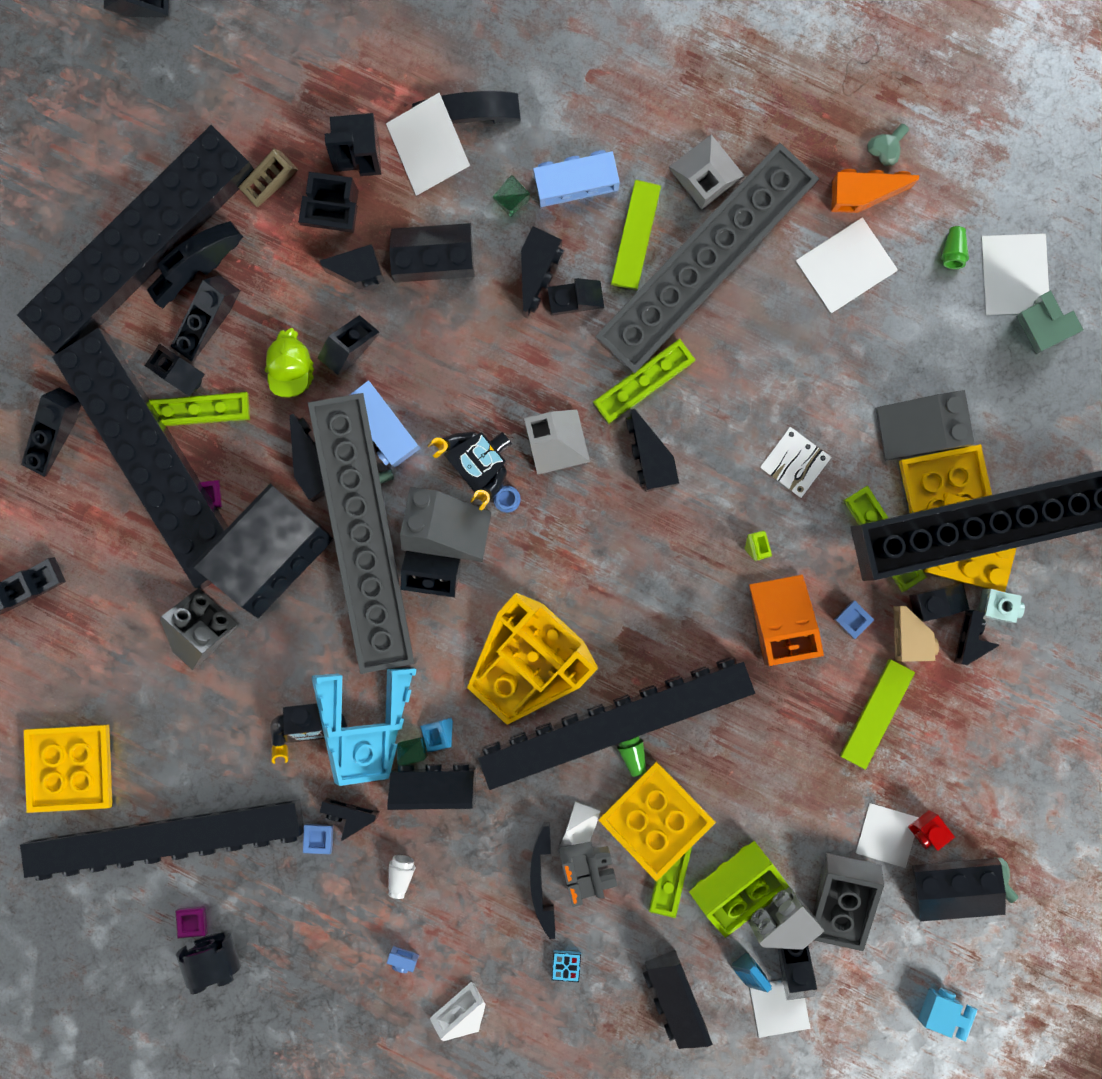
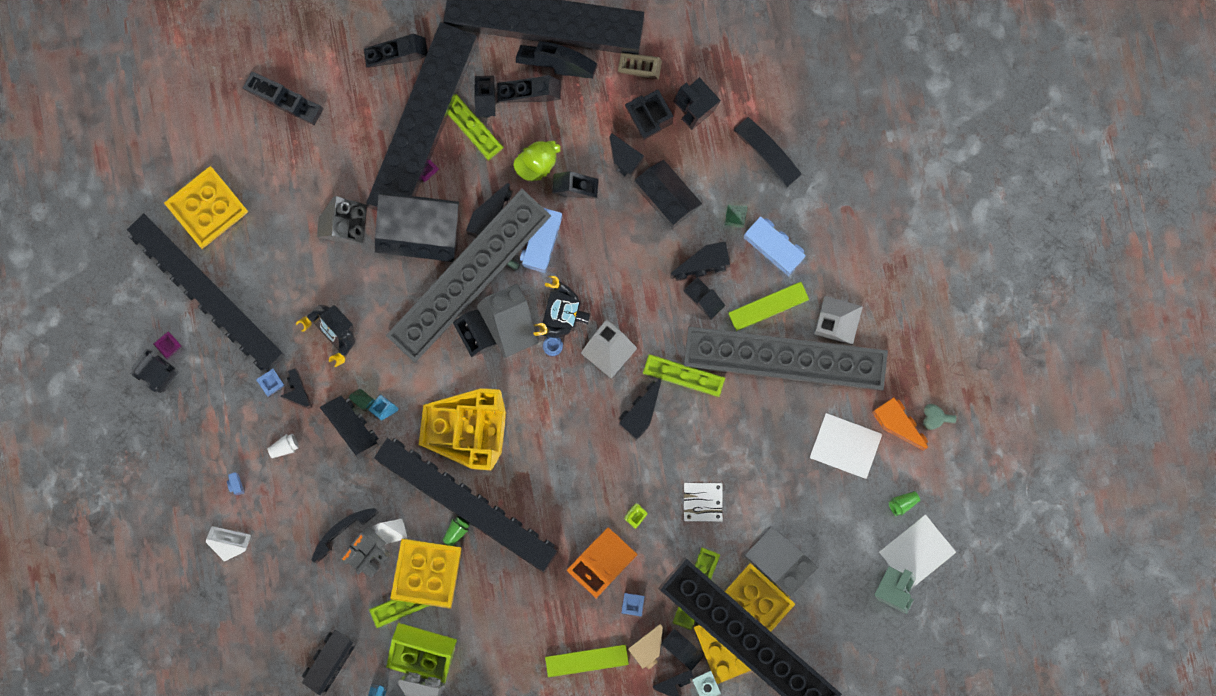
camera: 45 degrees right, 5 degrees down
medium azure wing [312,667,416,786] -> none
white sticker [386,93,470,196] -> none
tile [552,950,581,982] -> none

